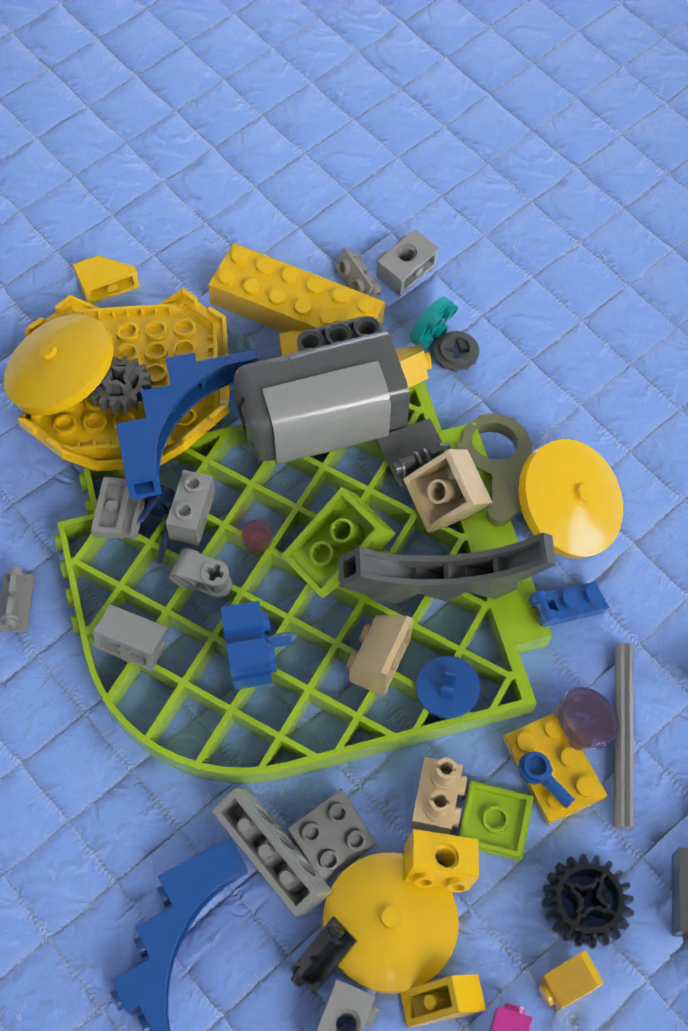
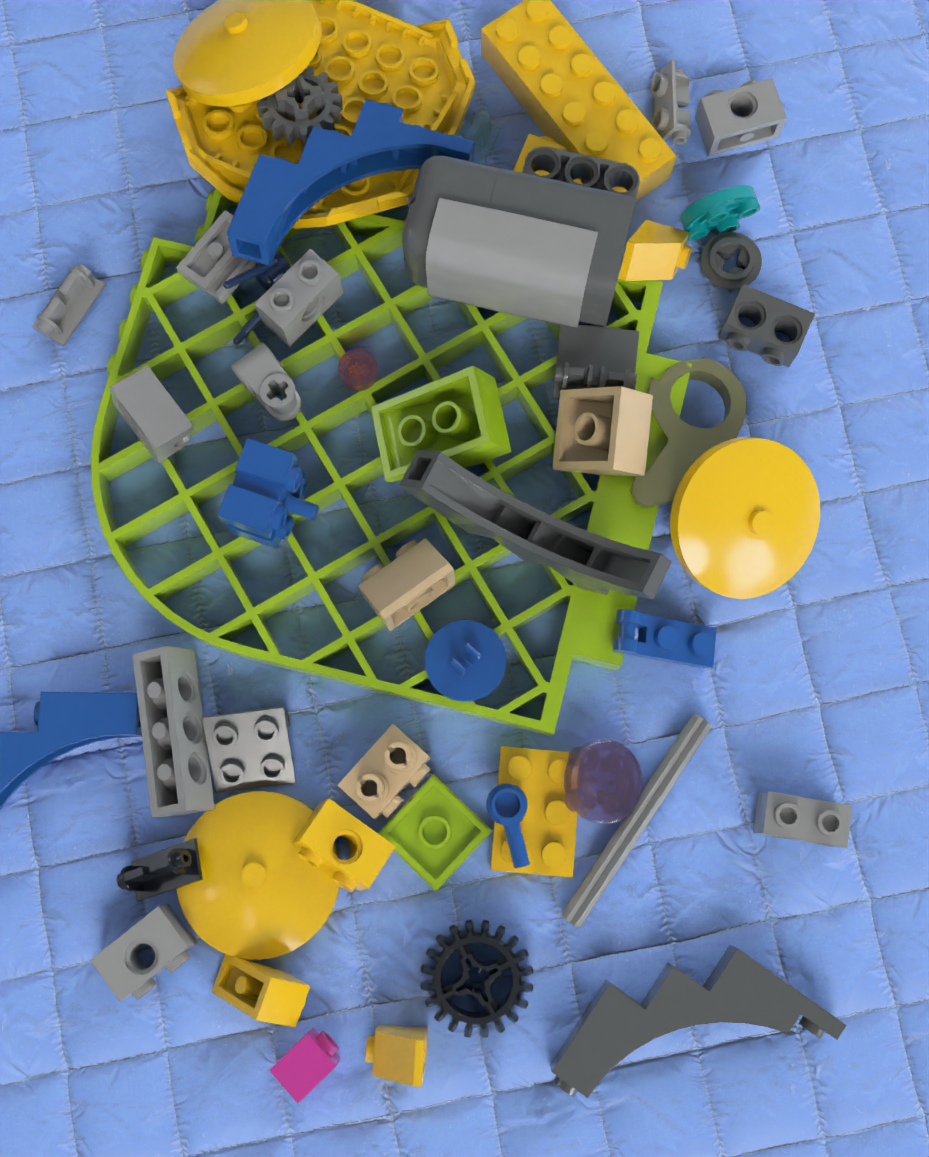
camera: 35 degrees right, 15 degrees up
none -> dark grey brick [718,284,815,367]

